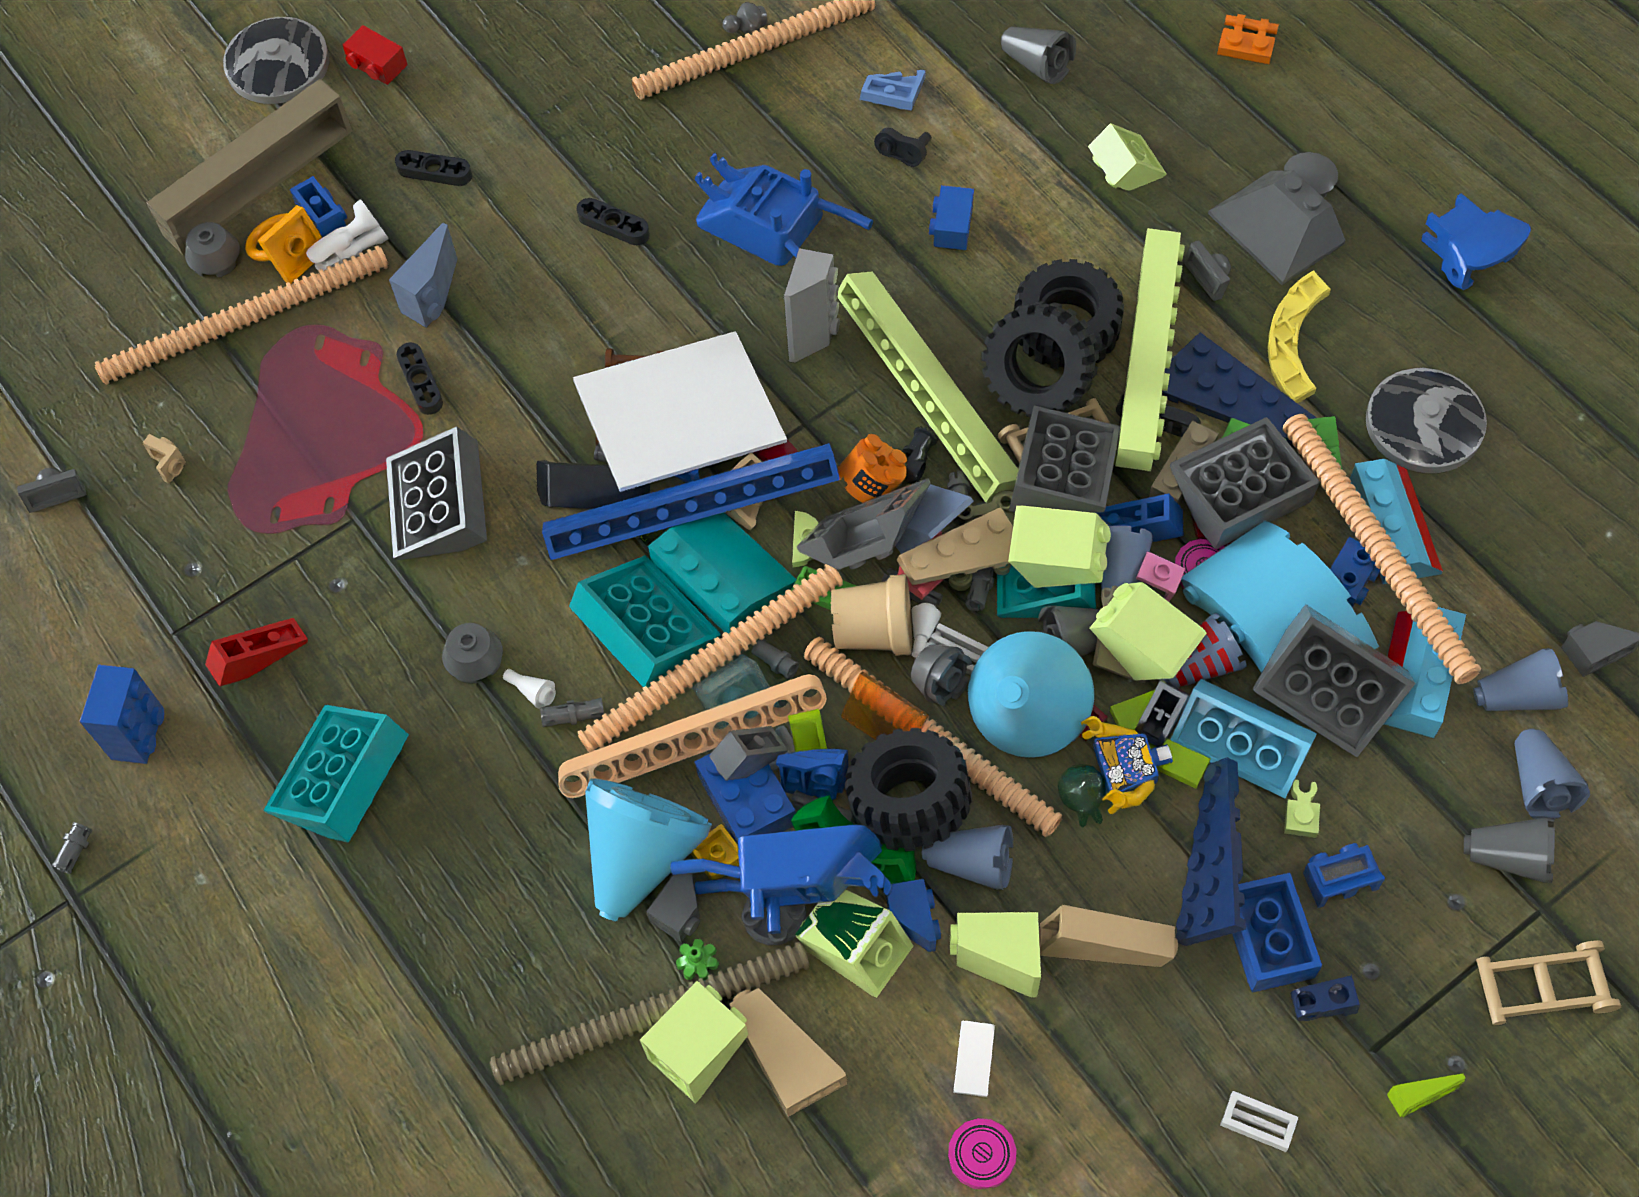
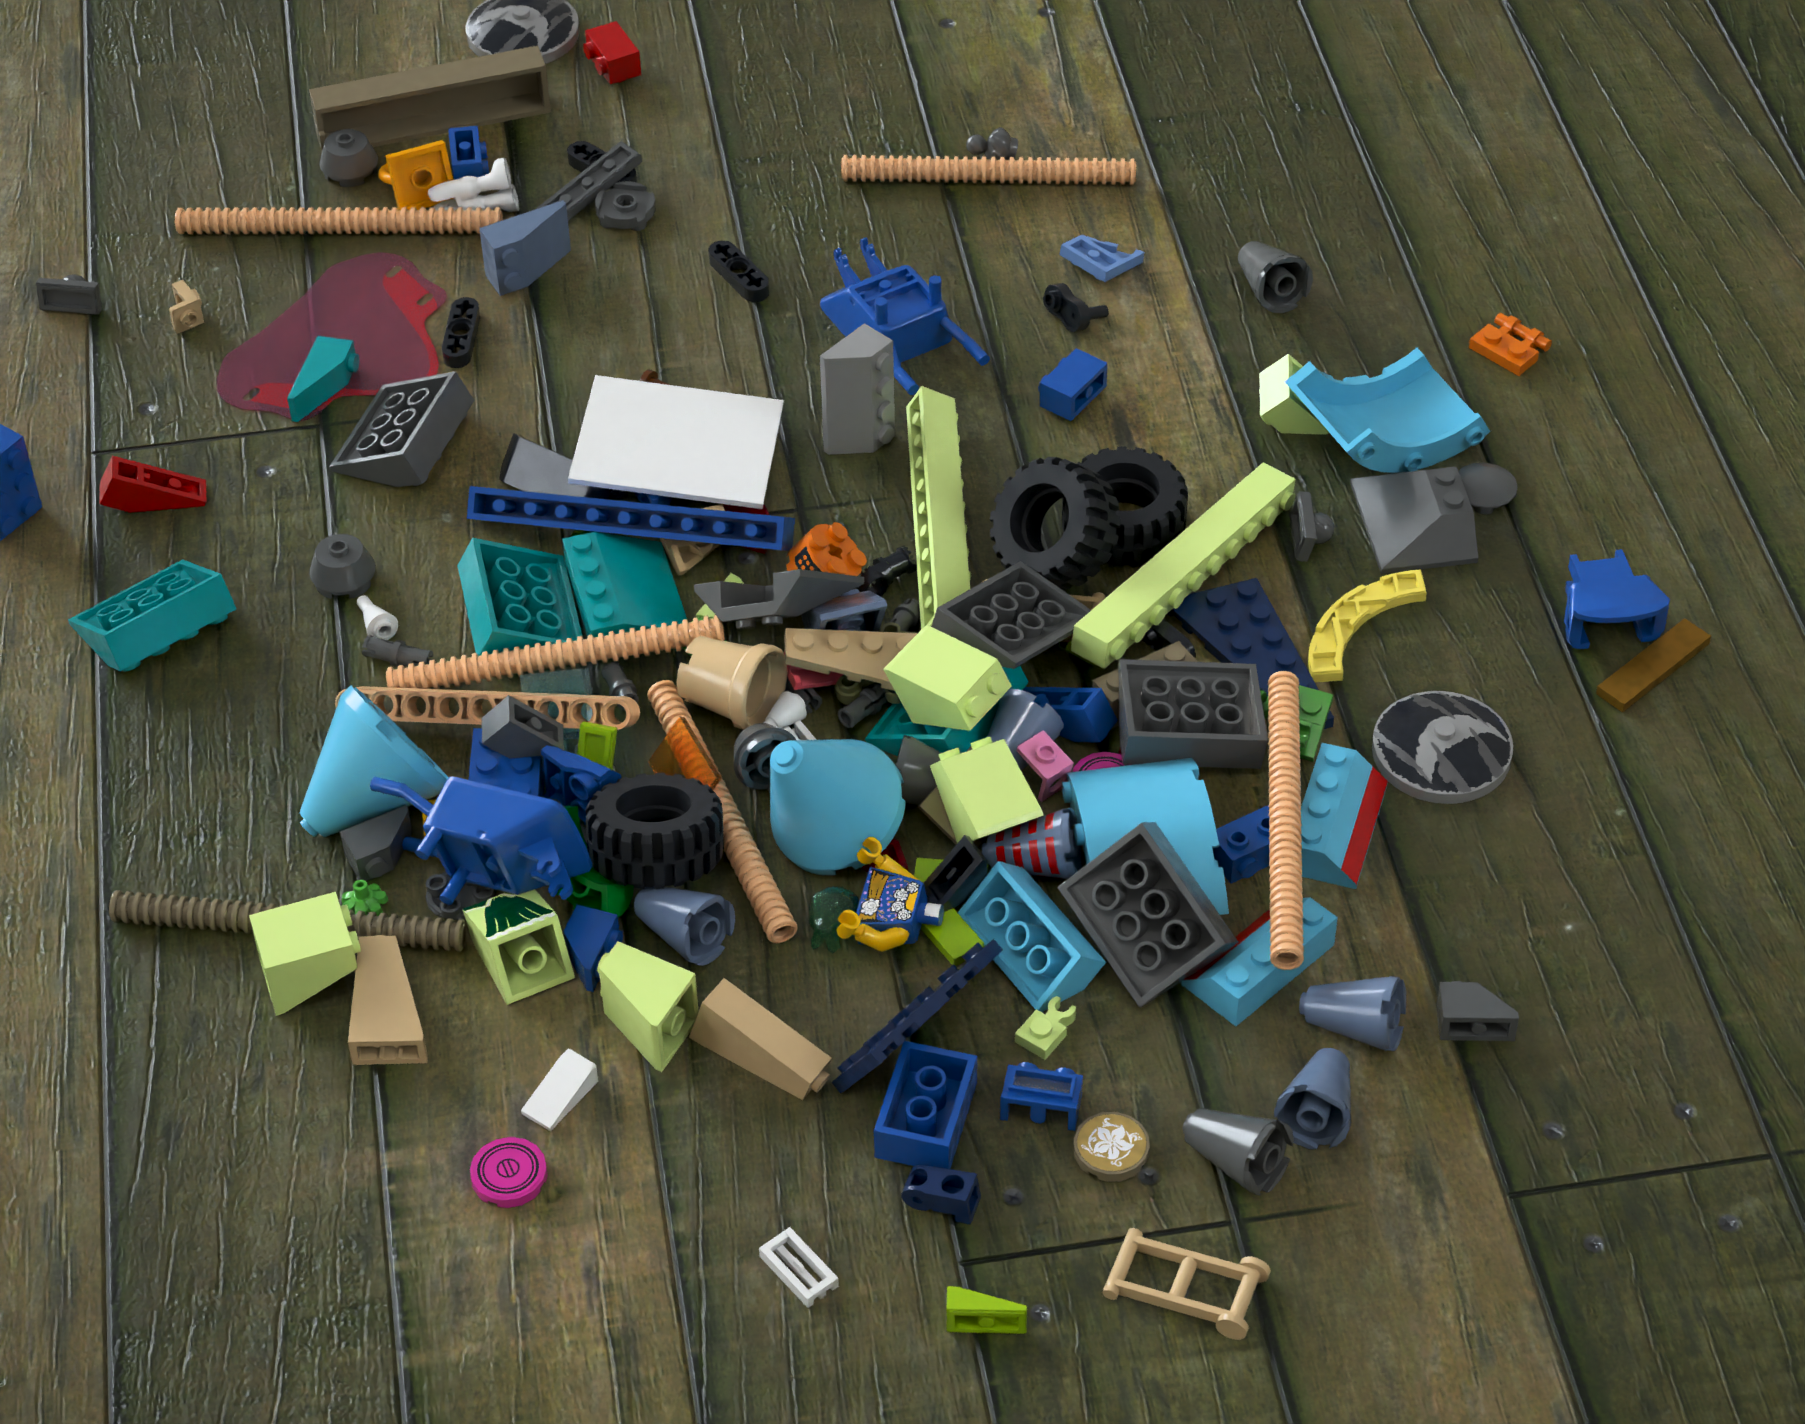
camera: 25 degrees right, 15 degrees down
none -> teal slope [287,336,360,422]
none -> dark grey tile [536,141,643,221]
none -> dark grey plate [595,181,656,231]
none -> tile [1073,1112,1150,1182]
none -> medium azure panel [1285,348,1491,473]
none -> pearl gold tile [1596,618,1711,712]

